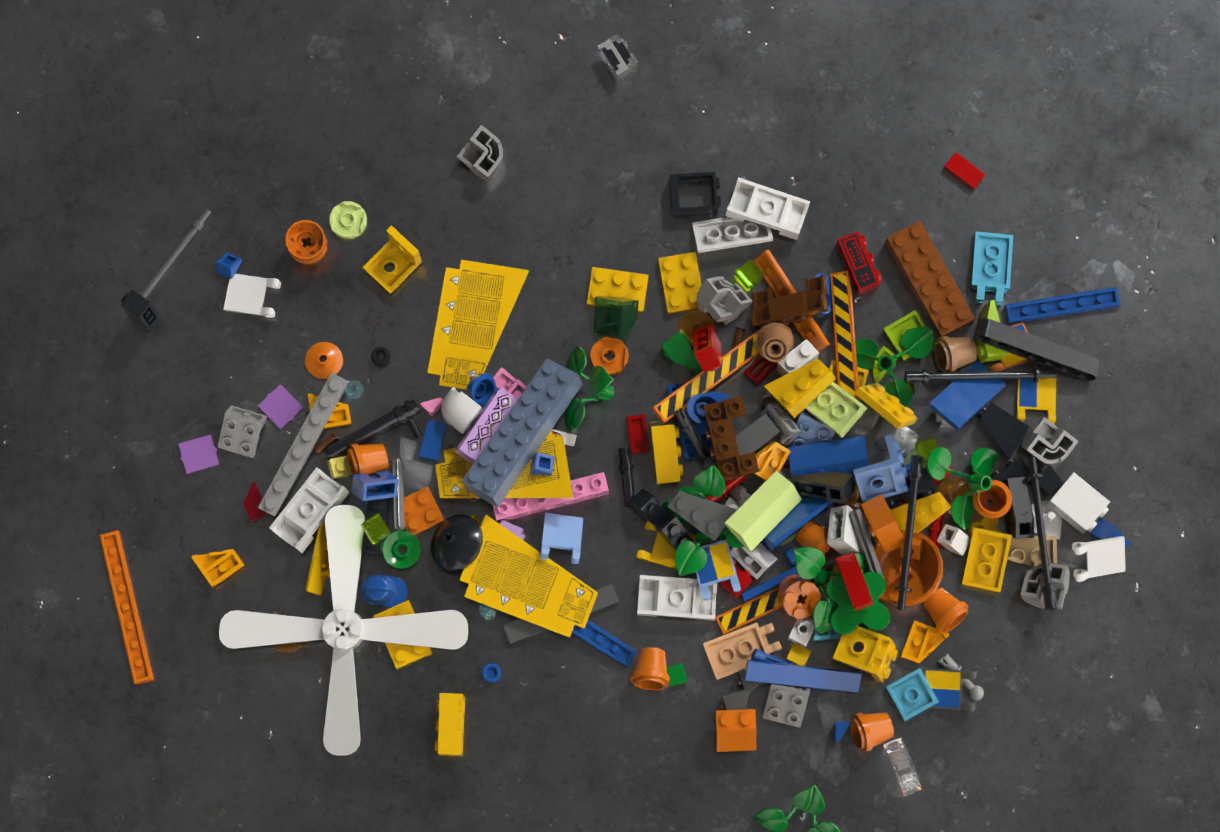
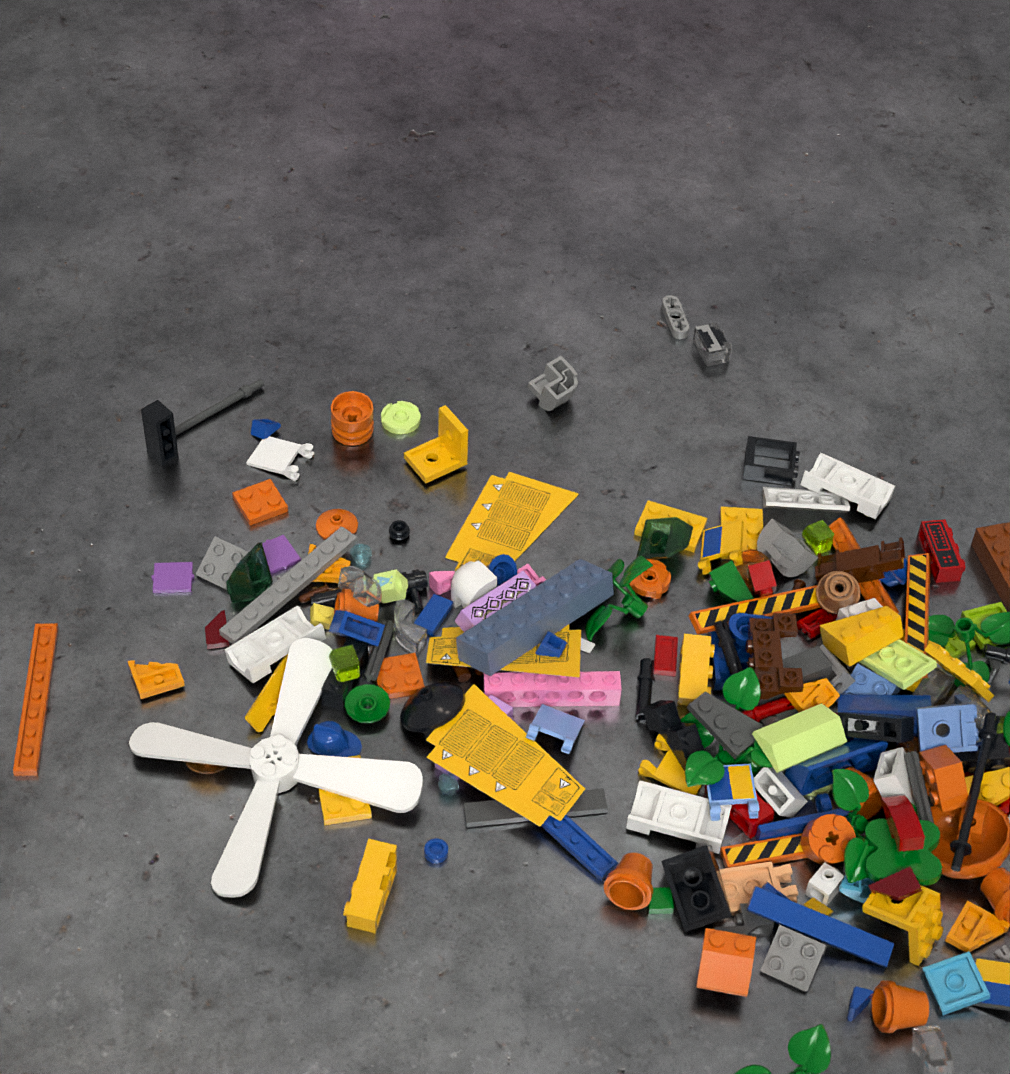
camera: 10 degrees right, 30 degrees down
none -> clear green slope [226,542,273,602]
none -> orange plate [232,479,288,526]
none -> clear brick [338,566,382,608]
none -> yellowish green brick [371,570,408,604]
none -> black slope [661,845,732,932]
none -> light grey beam [662,295,689,339]
none -> flag [698,520,744,575]
none -> dark red tile [868,867,922,901]

